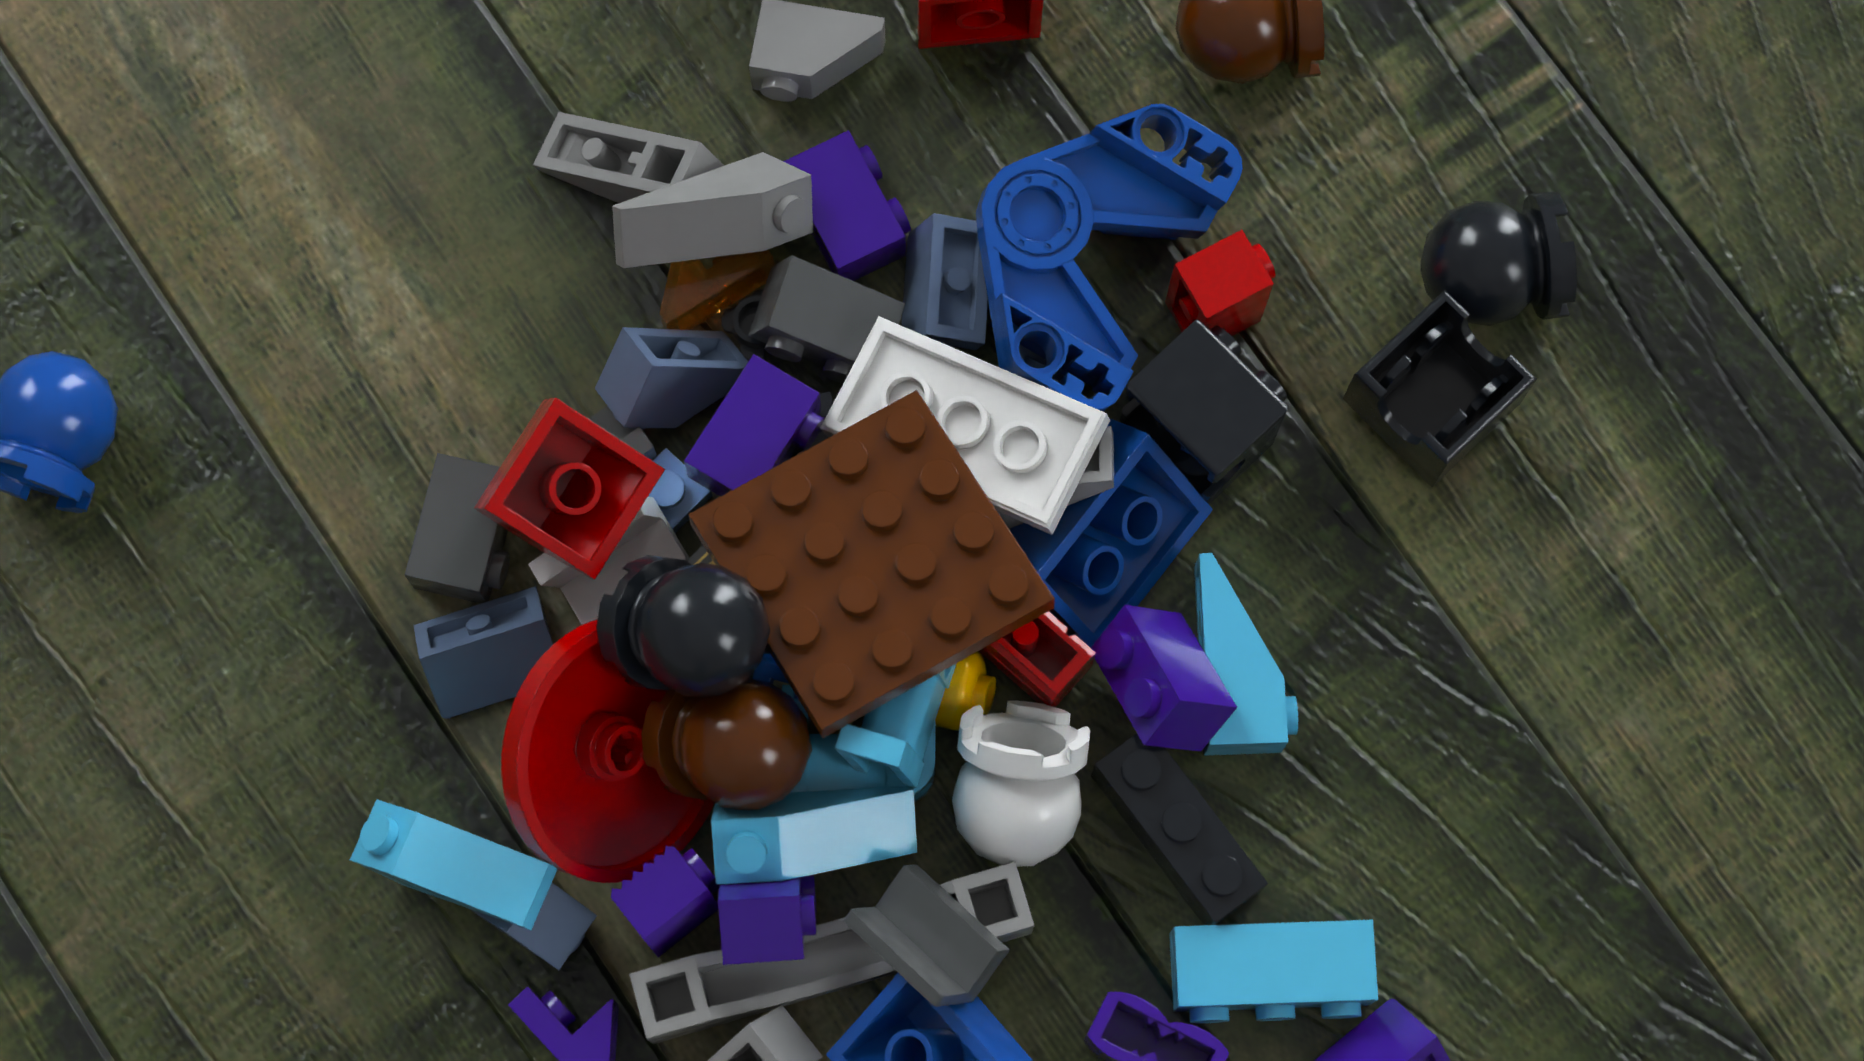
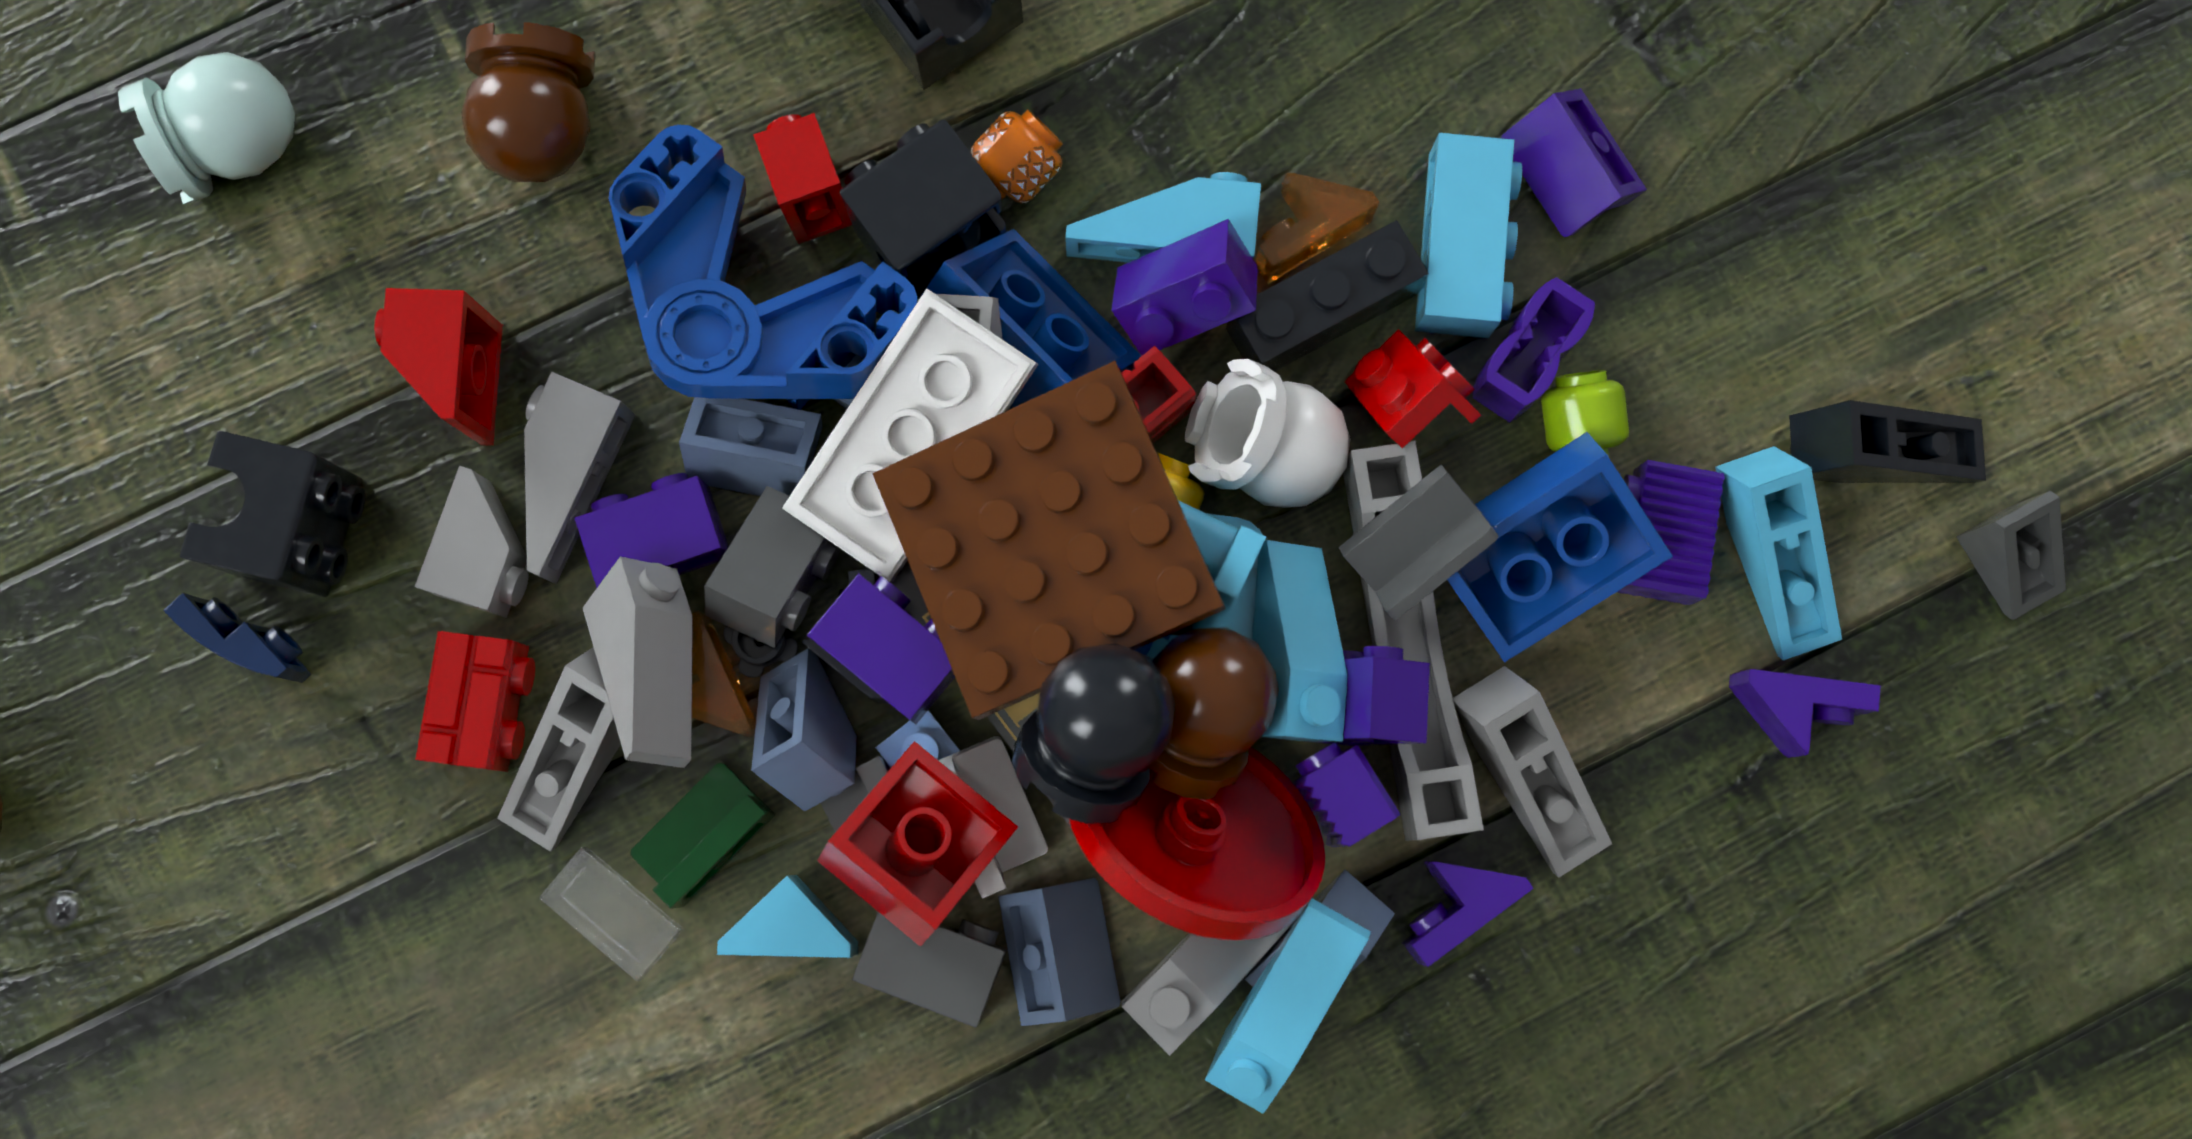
camera: 80 degrees left, 5 degrees up
none -> red brick [415,631,535,772]
none -> light grey slope [524,372,635,584]
none -> clear tile [539,847,684,981]
none -> dark green panel [630,763,775,909]
none -> medium azure slope [717,875,858,958]
none -> orange head [971,109,1063,203]
none -> light grey slope [1121,921,1294,1056]
none -> clear orange slope [1255,173,1380,284]
none -> red bracket [1344,329,1481,449]

